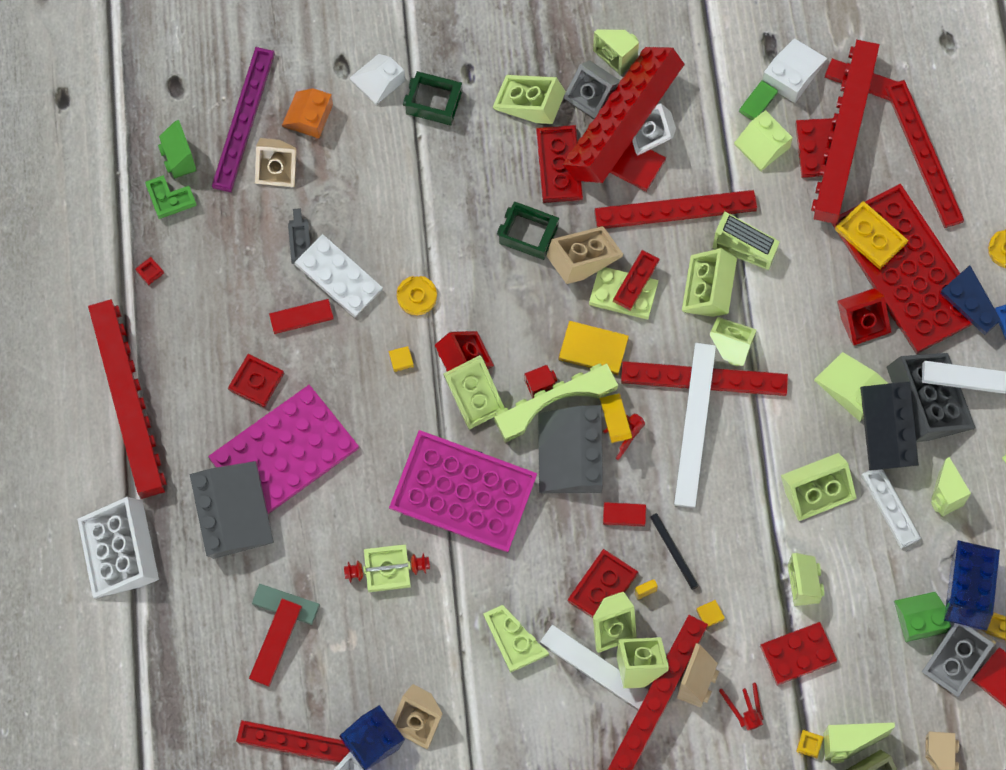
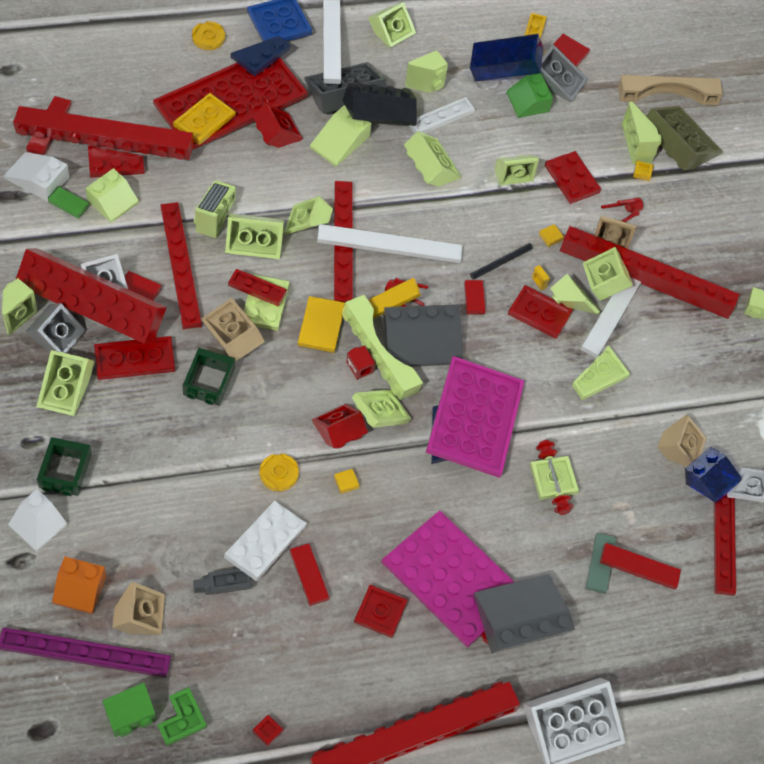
camera: 105 degrees left, 10 degrees down
red tile [885,80,964,229] -> none

